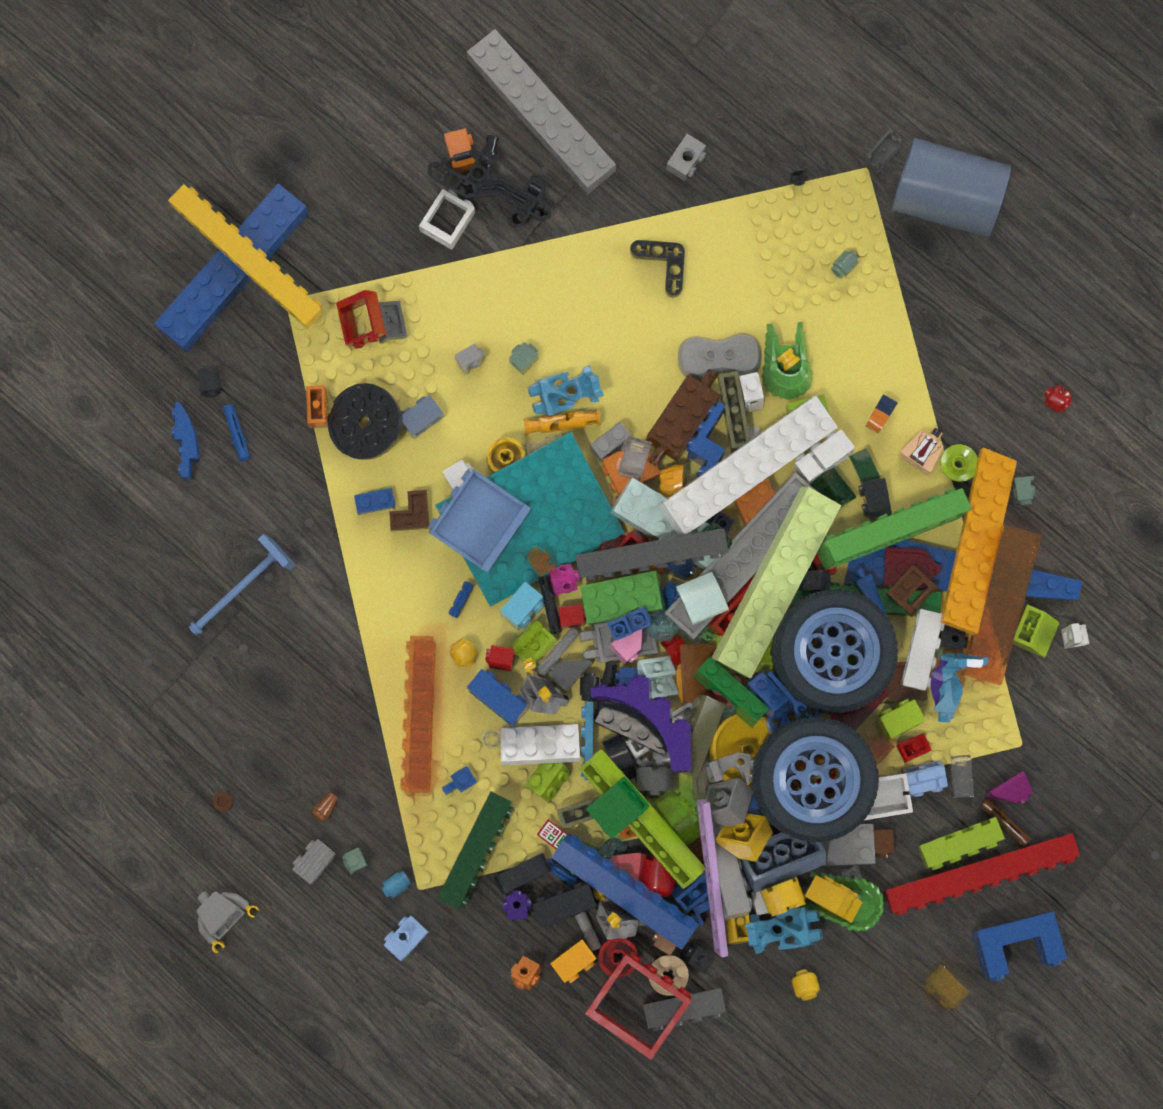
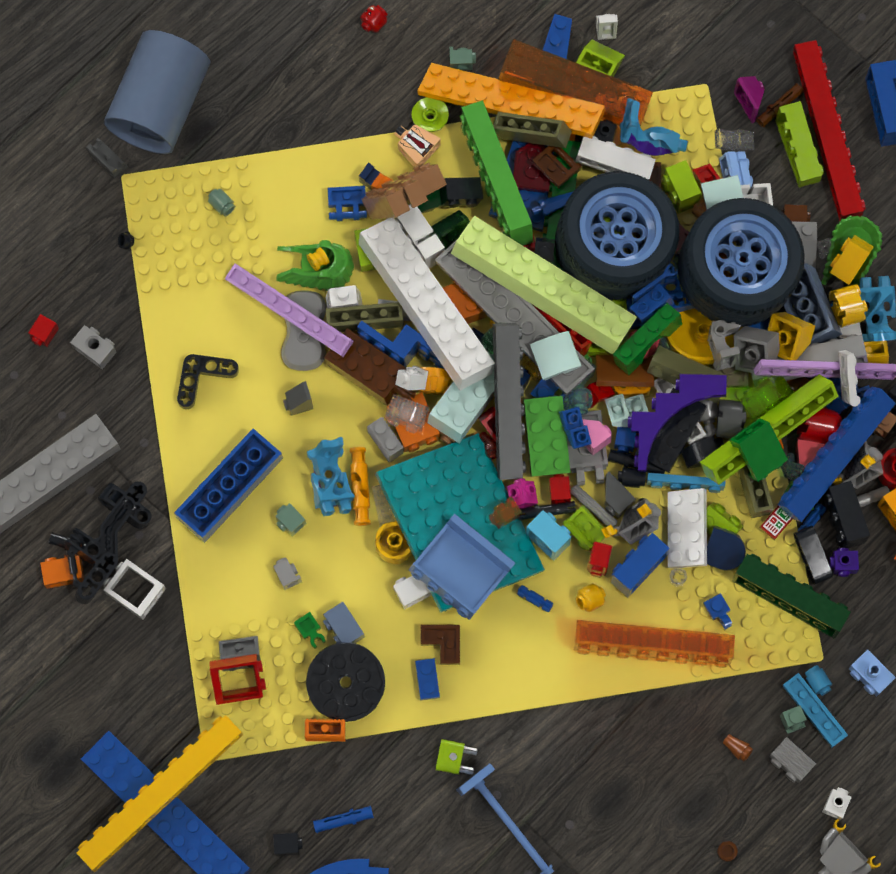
camera: 85 degrees left, 5 degrees down
none -> red brick [28,314,59,347]
none -> blue brick [174,428,283,543]
none -> lavender tile [225,263,354,357]
none -> dark grey slope [283,381,313,416]
none -> green plate [294,612,326,649]
none -> blue plate [328,186,367,221]
none -> medium nougat piece [361,163,447,219]
none -> white brick [395,366,428,390]
none -> lime piece [436,739,478,774]
none -> olive brick [493,112,572,148]
none -> light aqua slope [701,175,743,210]
none -> dark blue tile [707,526,746,570]
none -> dark azure plate [782,673,848,748]
none -> white brick [822,787,851,820]
none -> white plate [839,350,861,407]

